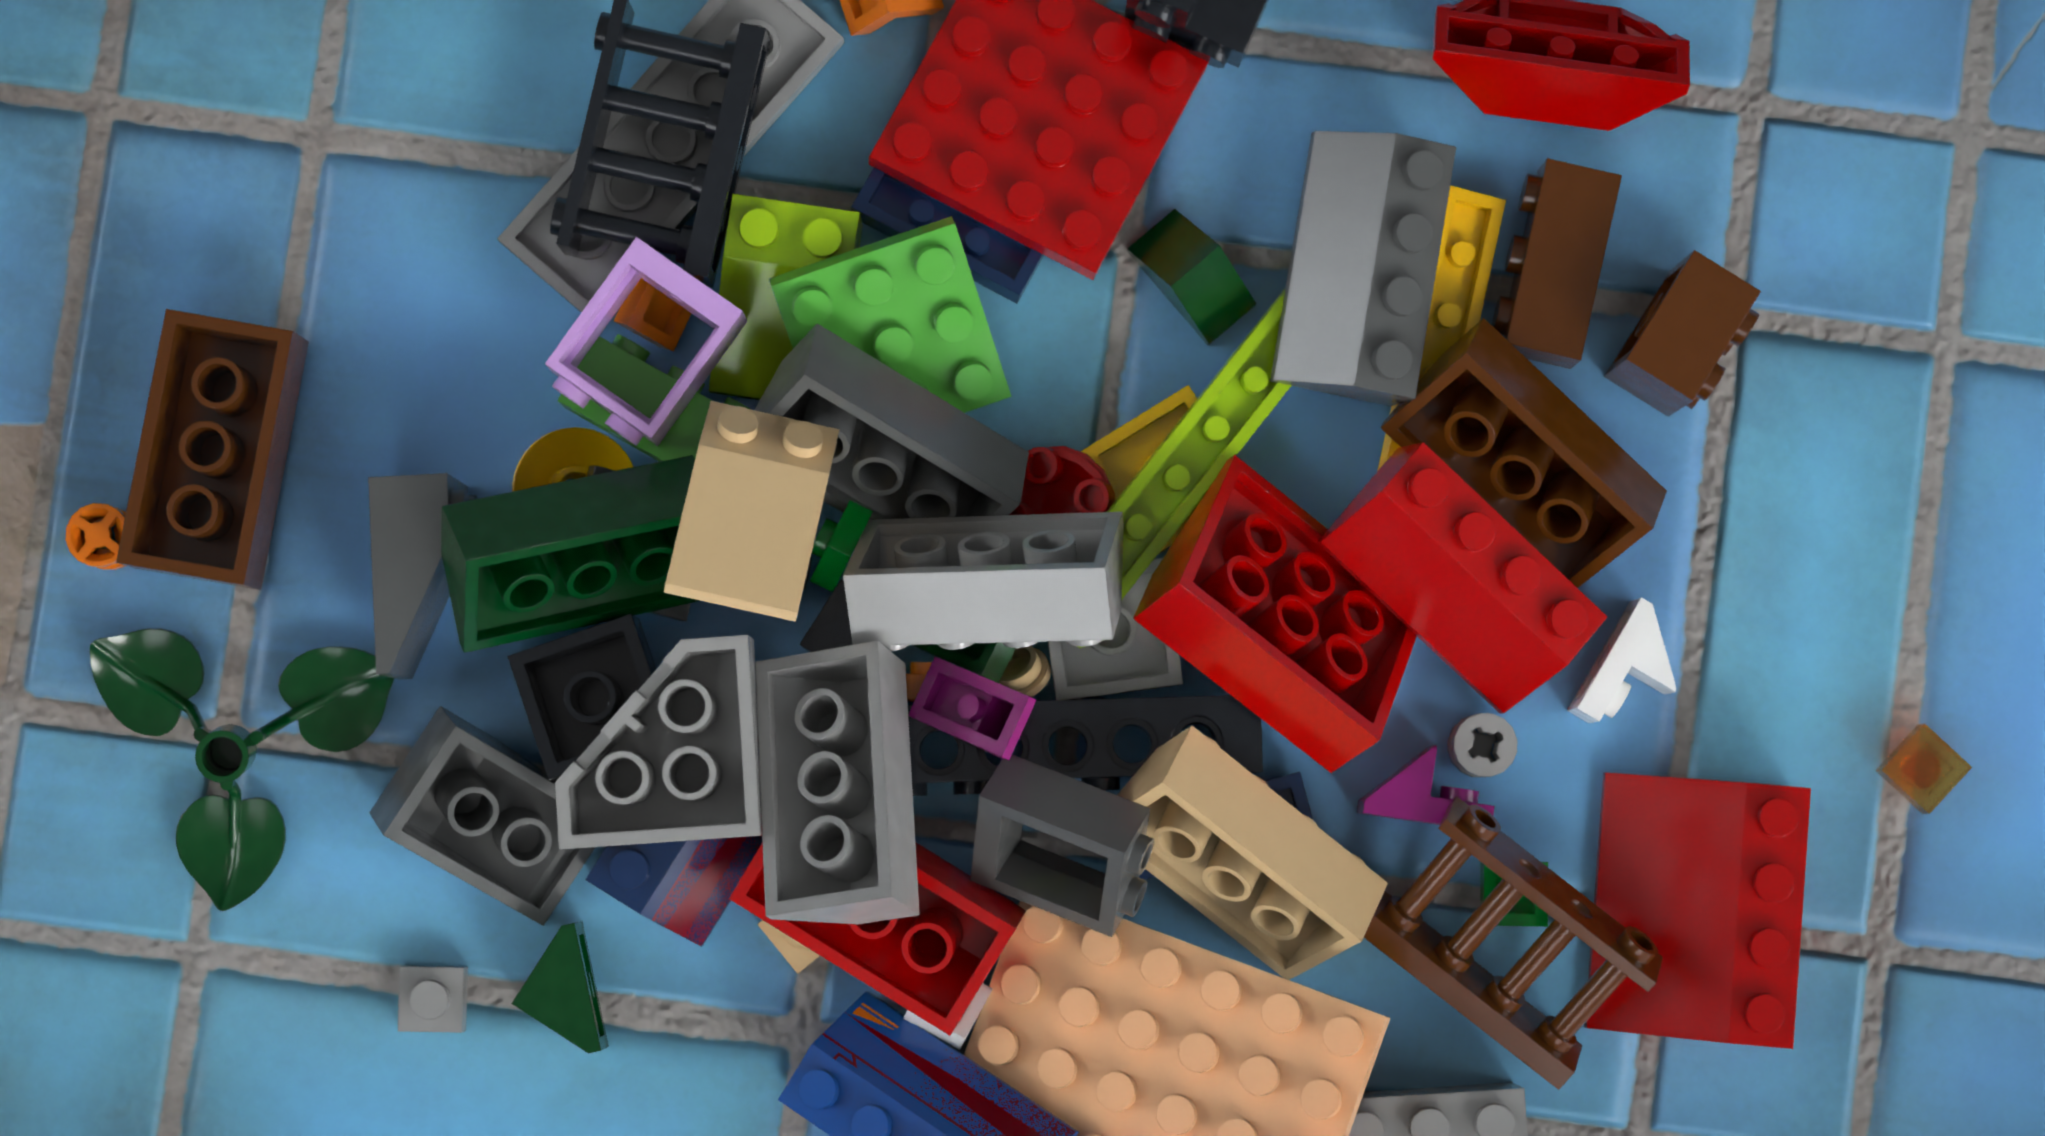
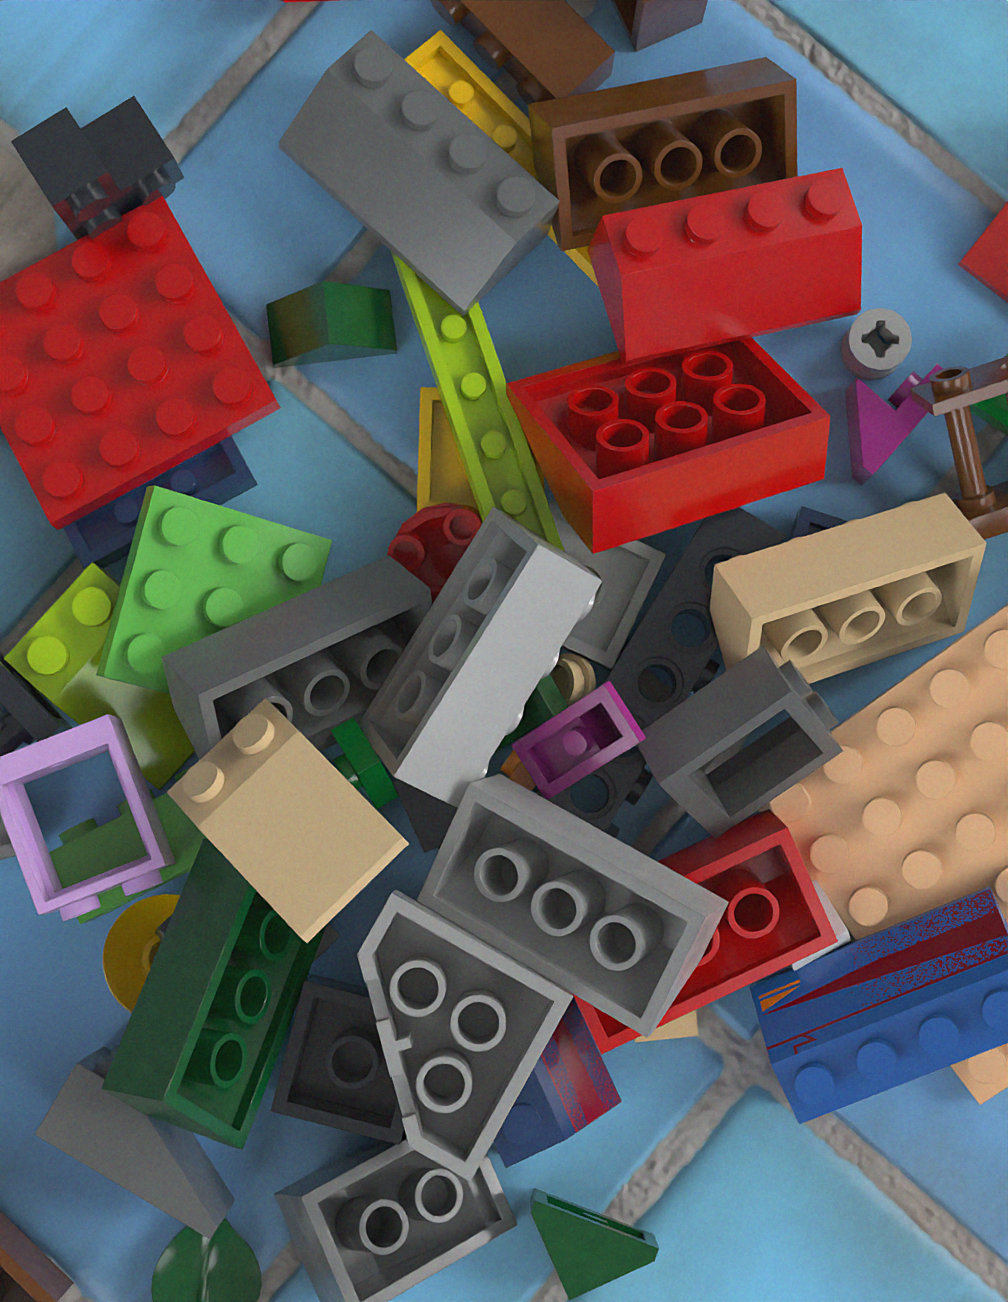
camera: 55 degrees left, 0 degrees up
orange plate [614,279,691,352] -> none
white slope [1567,597,1676,723] -> none

